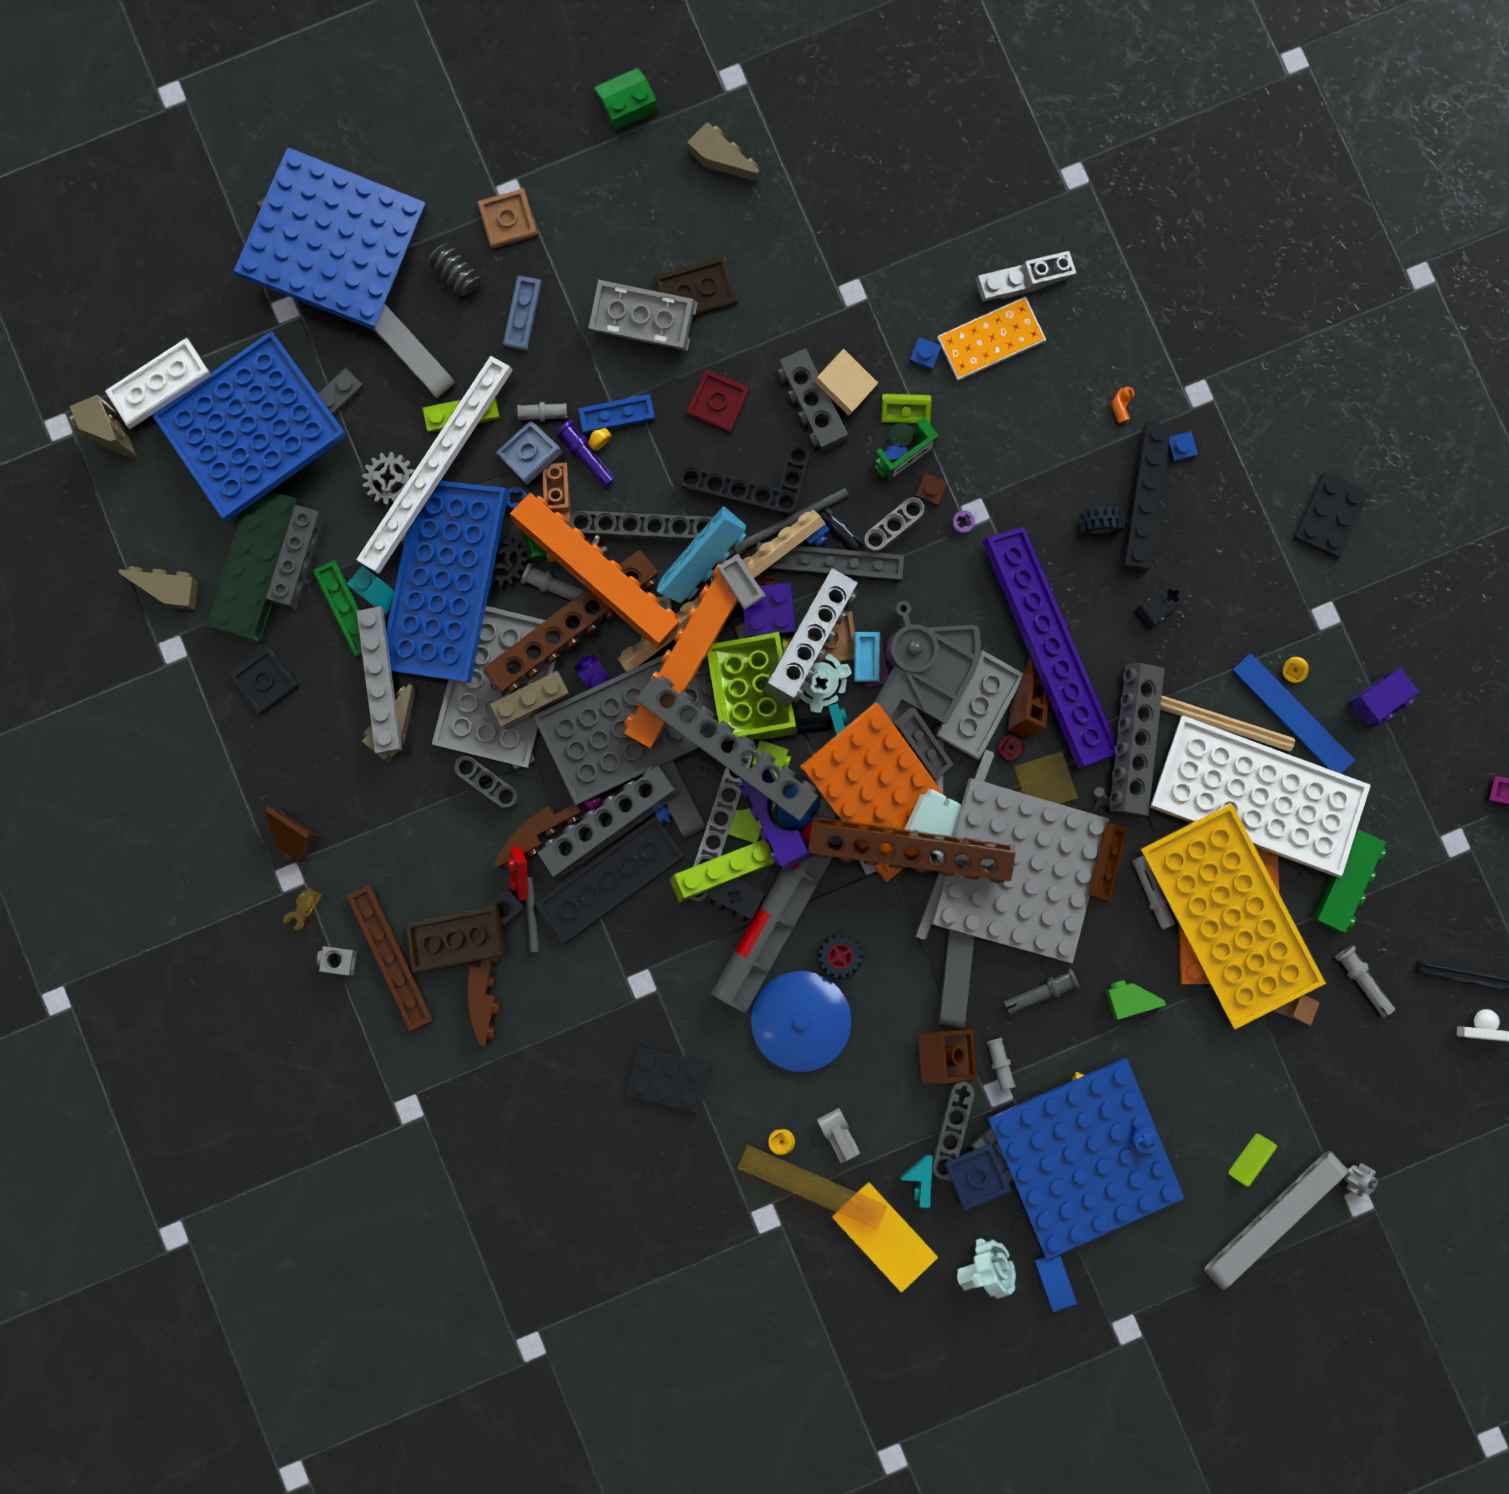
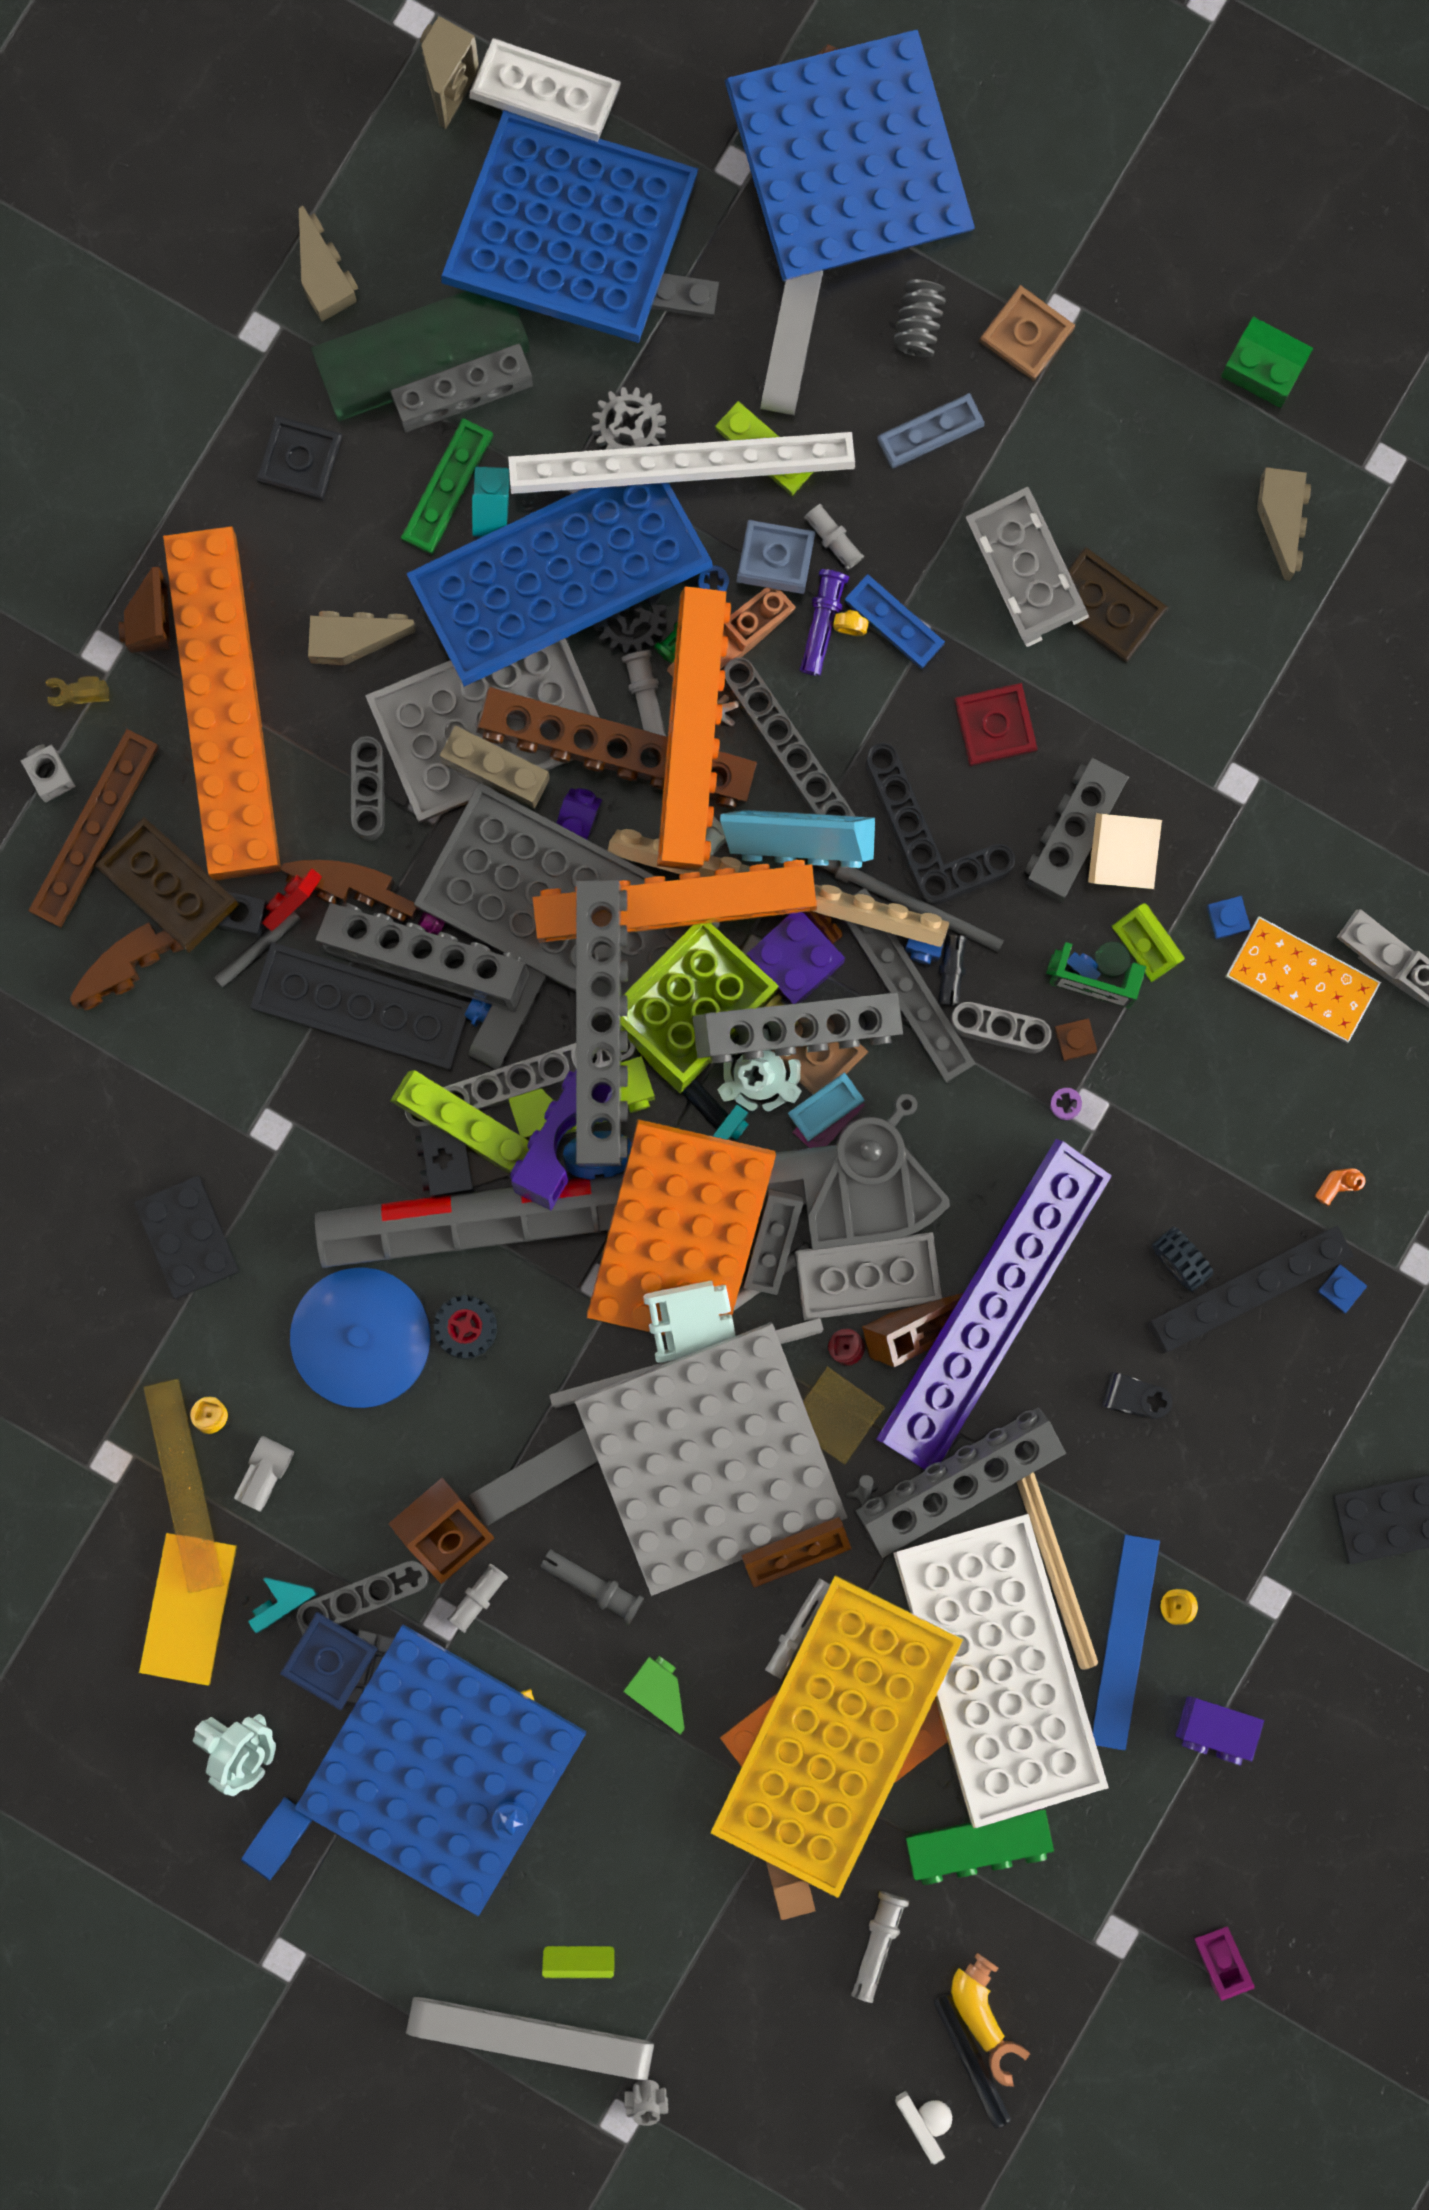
camera: 45 degrees right, 0 degrees up
light grey plate [357,606,402,755] -> none
light grey tile [717,554,765,610] -> none
reddish brown brick [808,817,1016,883] -> none
none -> orange brick [163,526,281,881]
none -> yellow piece [951,1953,1030,2086]

